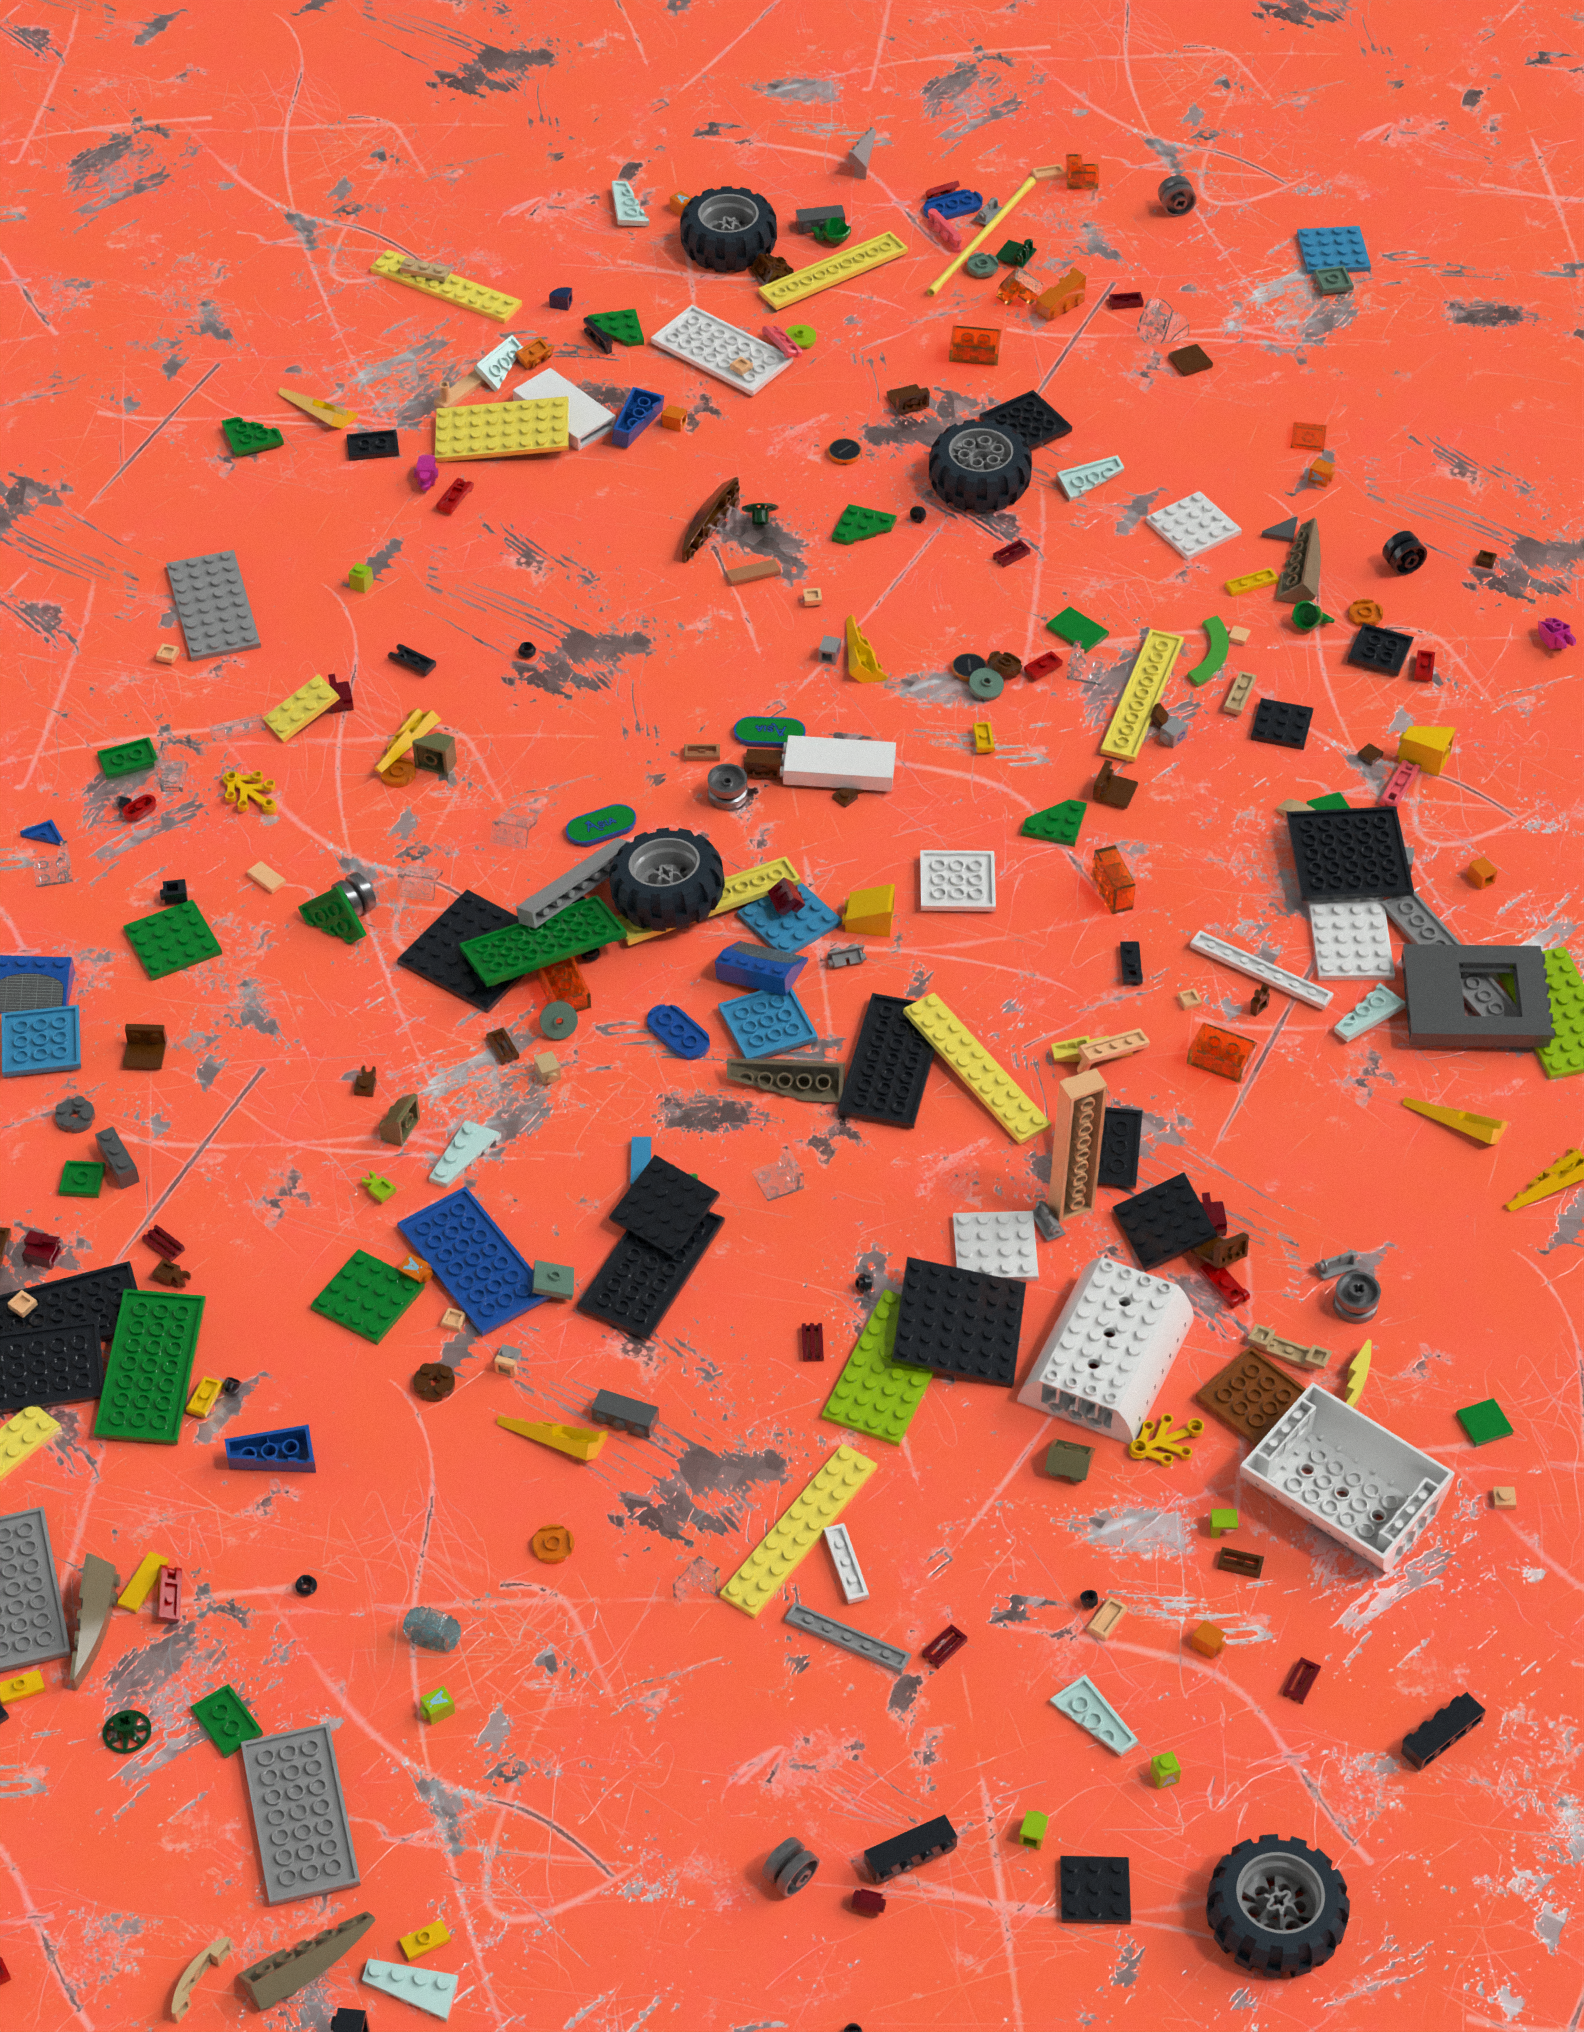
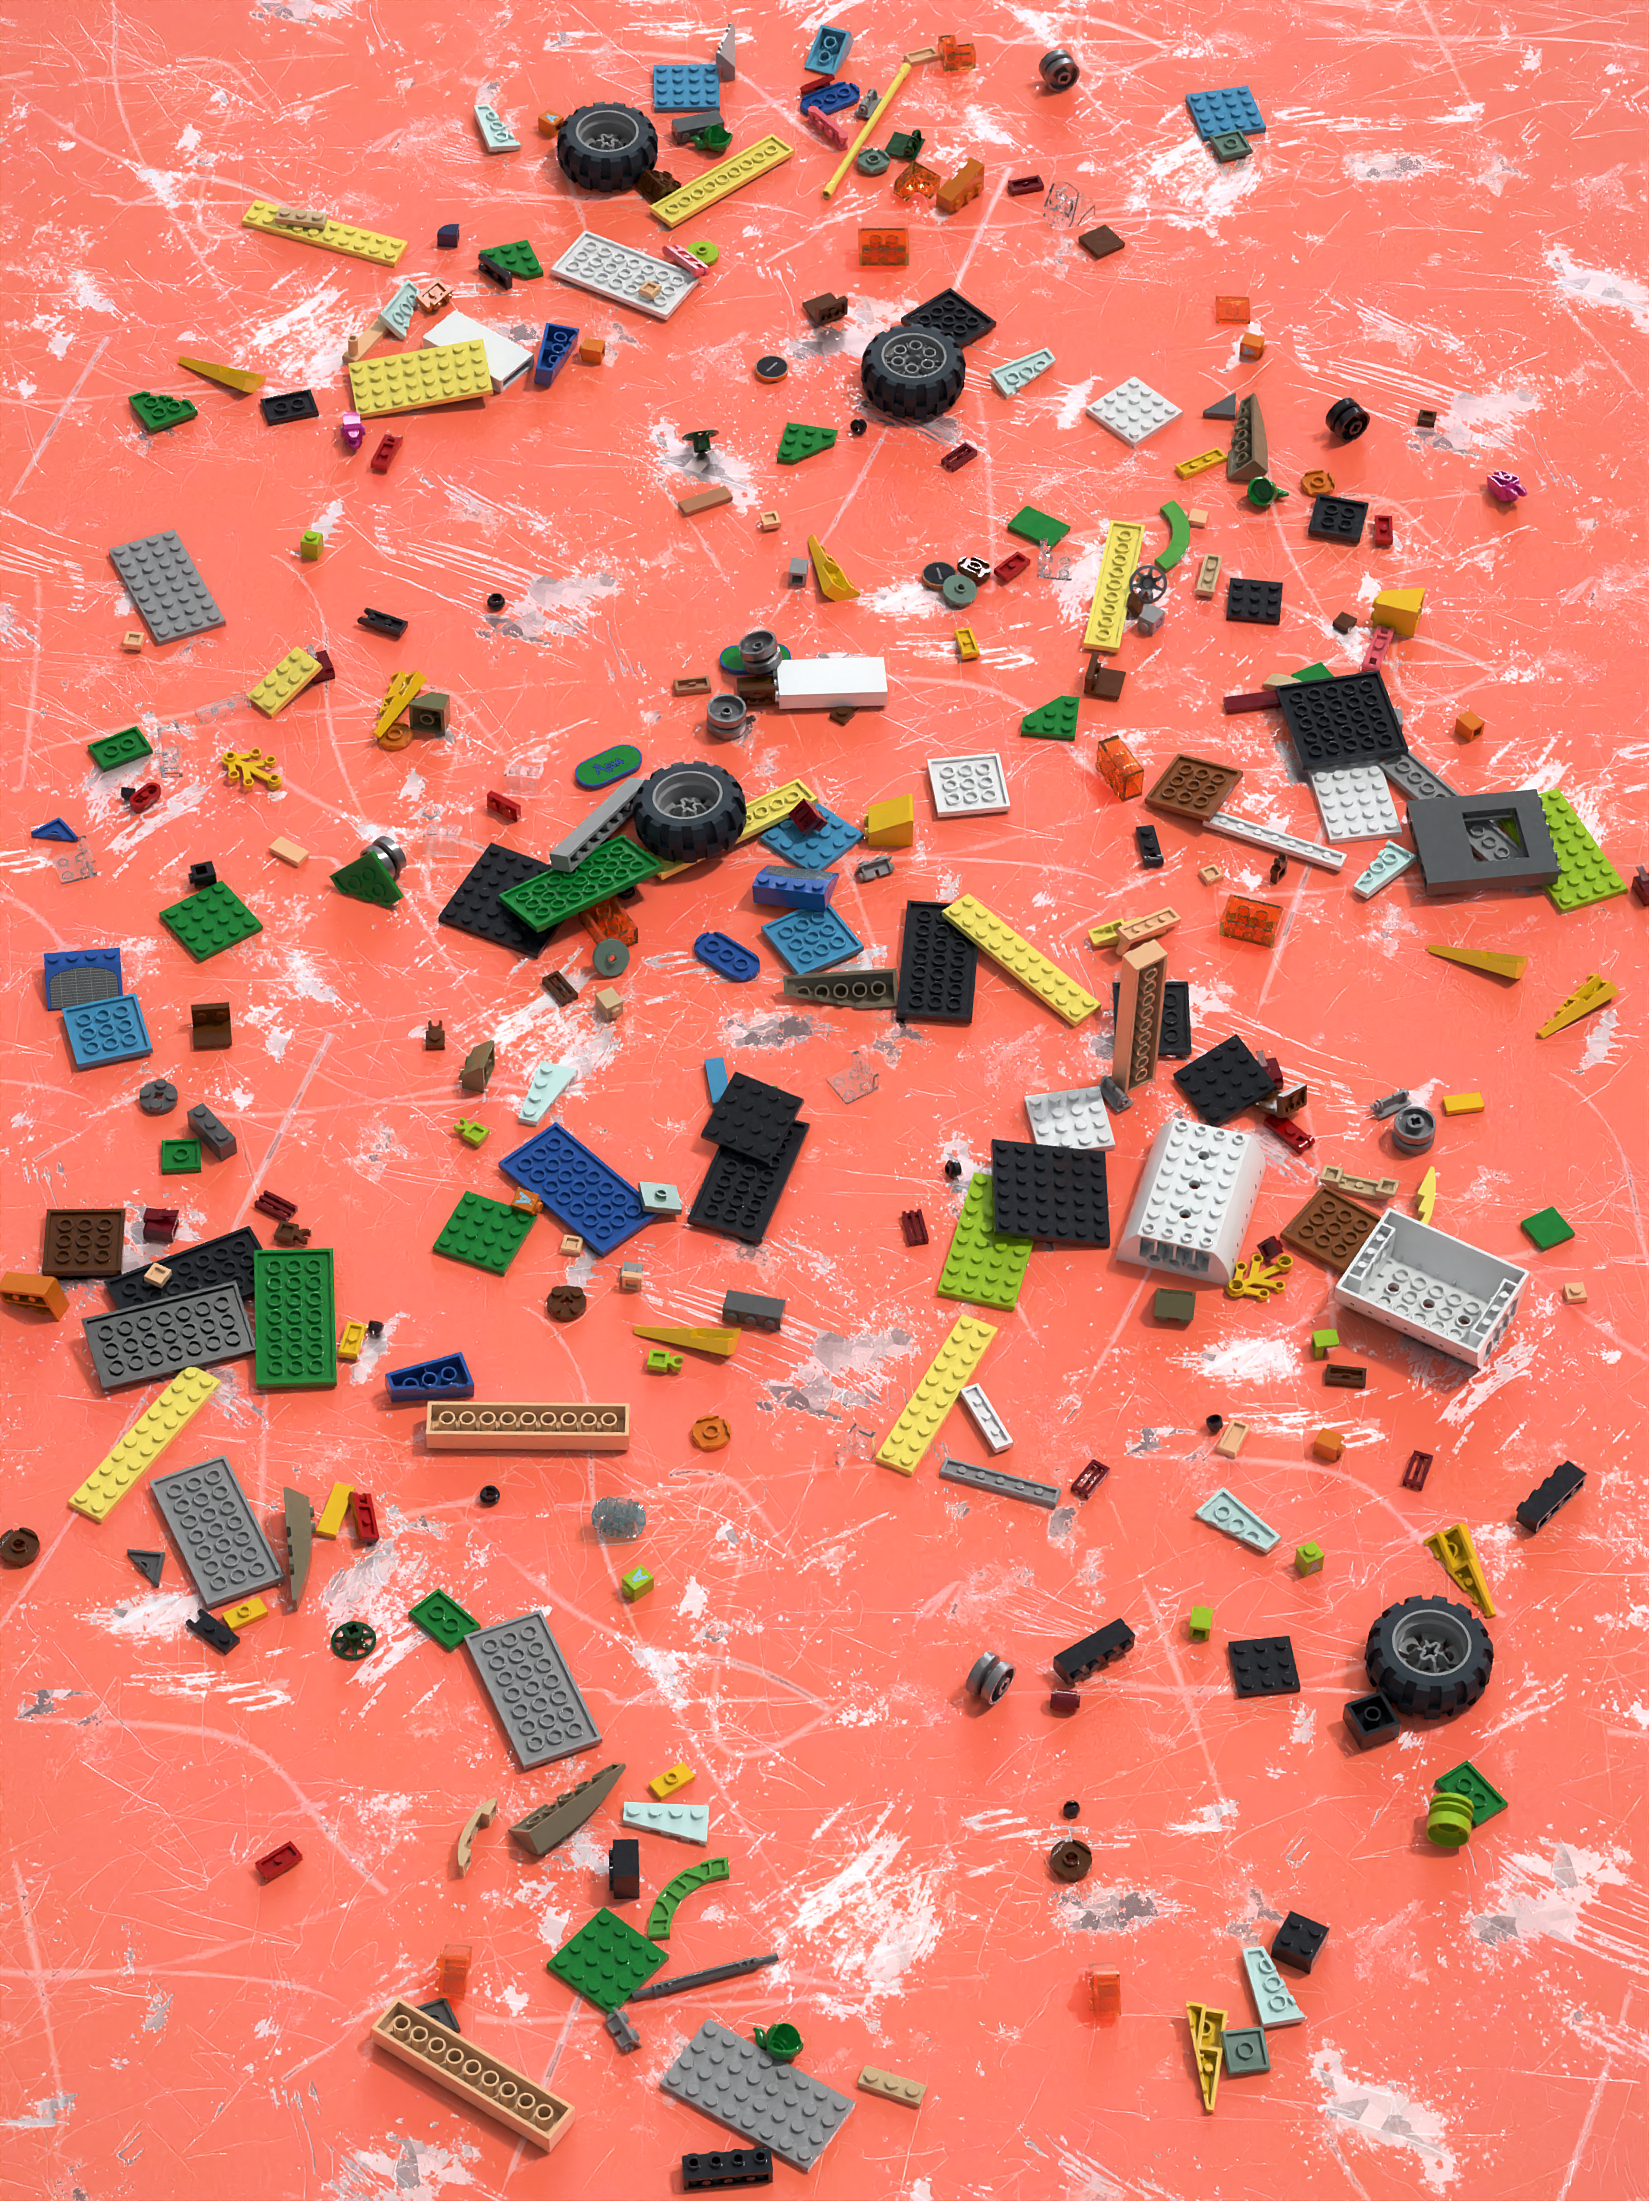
camera: 10 degrees left, 0 degrees up
reddish brown wedge [682,477,740,563] -> none
none -> light nougat brick [426,1401,630,1450]
none -> red plate [487,790,521,822]
none -> lime plate [647,1349,683,1372]
none -> dark azure plate [653,64,720,112]
none -> flat silver wheel [738,630,783,674]
none -> medium azure slope [804,24,854,76]
none -> flat silver wheel [1129,565,1167,603]
none -> dark orange plate [1144,753,1243,822]
none -> dark red tile [1223,690,1280,714]
none -> dark red tile [1257,1235,1284,1262]
none -> black brick [1342,1691,1401,1750]
none -> yellow wedge [1423,1523,1496,1617]
none -> yellow tile [1442,1092,1485,1115]

